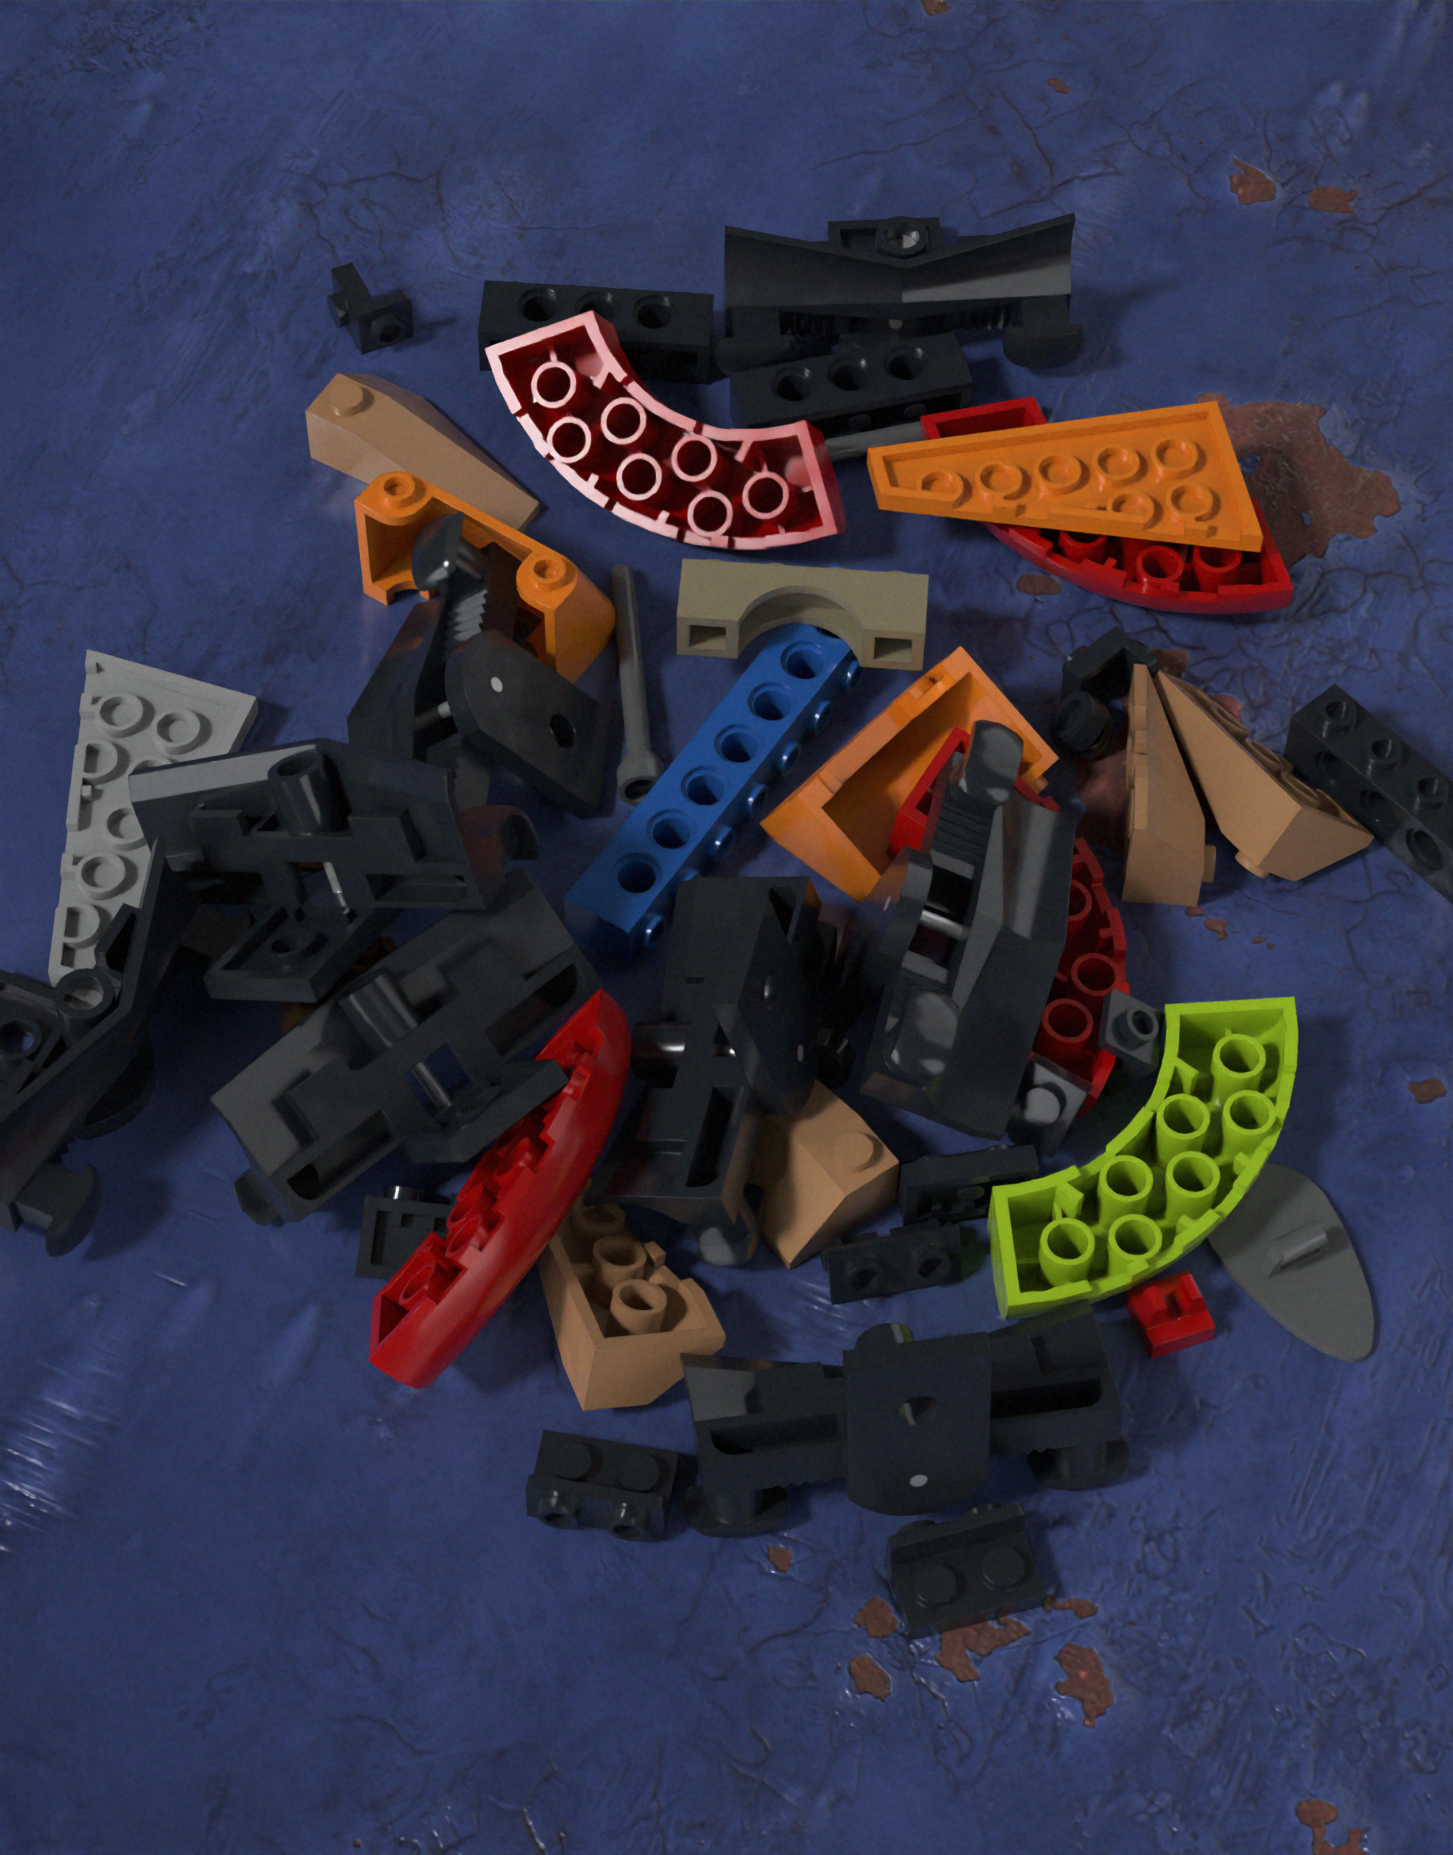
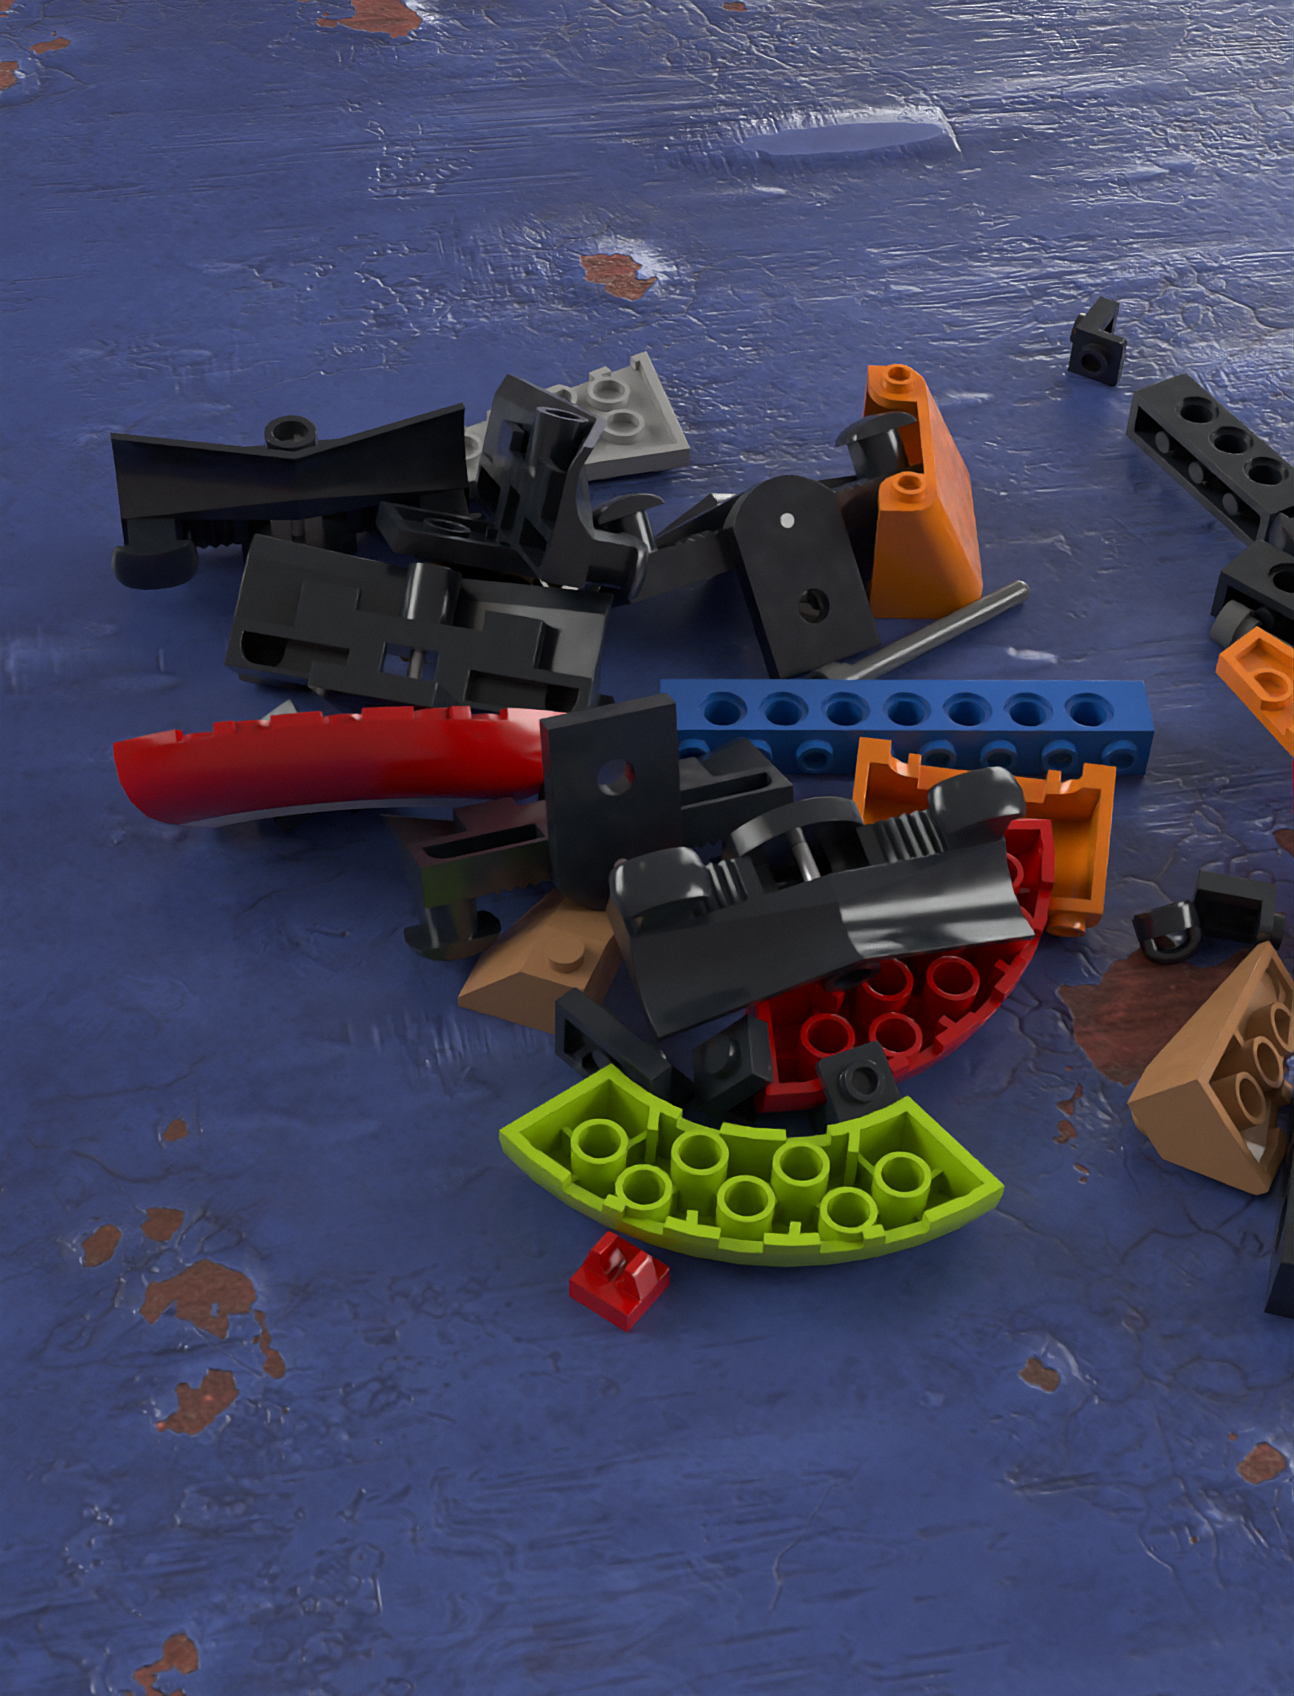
camera: 55 degrees right, 10 degrees down
medium nougat wedge [305,373,540,533] -> none
red brick [485,310,846,550] -> none
black bracket [525,1430,680,1541] -> none
medium nougat wedge [536,1177,726,1411] -> none
dark tan arch [677,558,929,671] -> none
black piece [680,1299,1130,1538] -> none
black hinge [819,1217,962,1305] -> none
black bracket [884,1502,1046,1642] -> none
medium nougat wedge [1121,664,1216,907] -> none
dark grey shield [1206,1163,1374,1363] -> none

